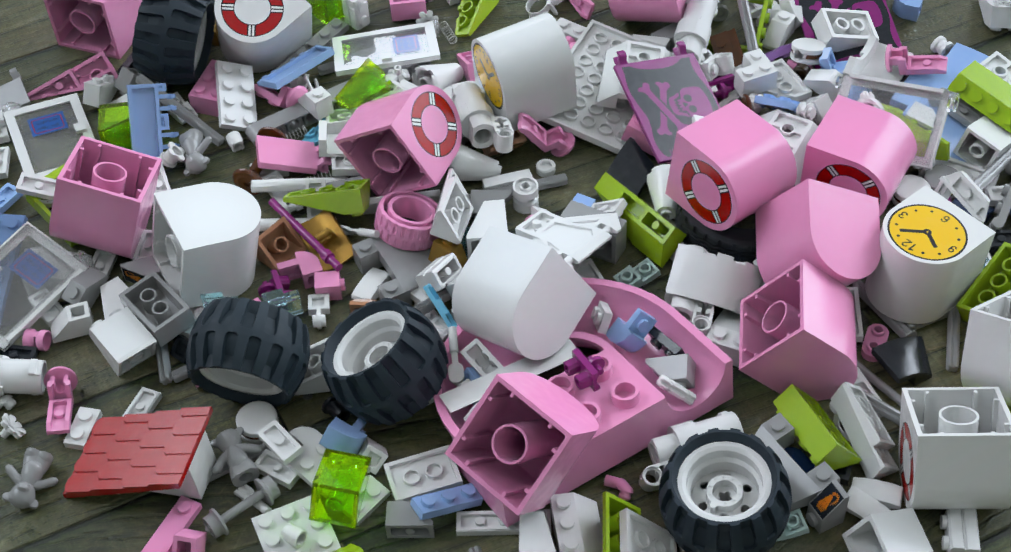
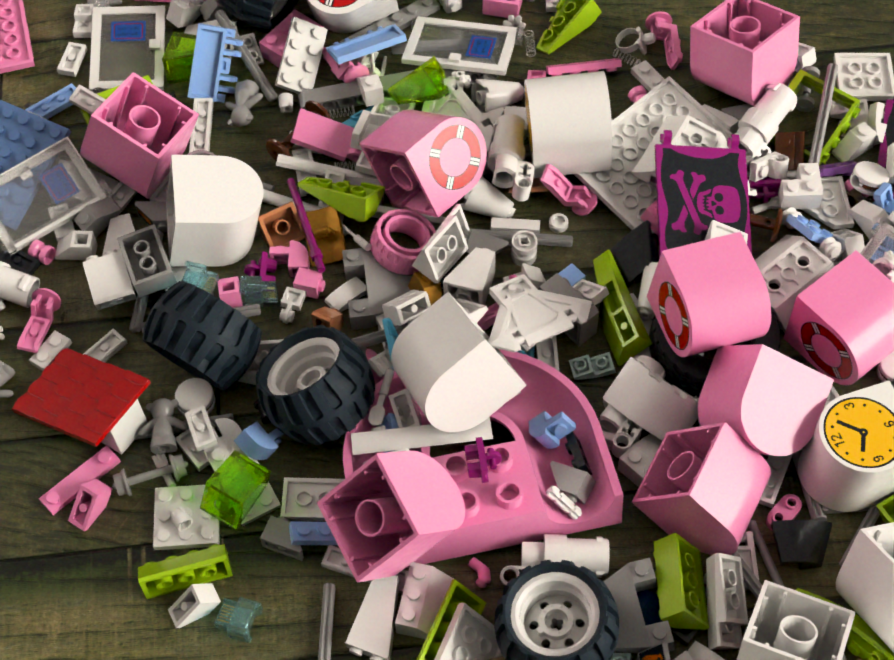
camera: 20 degrees right, 10 degrees up
white brick [160,142,185,168] -> none
white panel [355,437,388,475] -> none
white plate [591,301,613,335] -> none

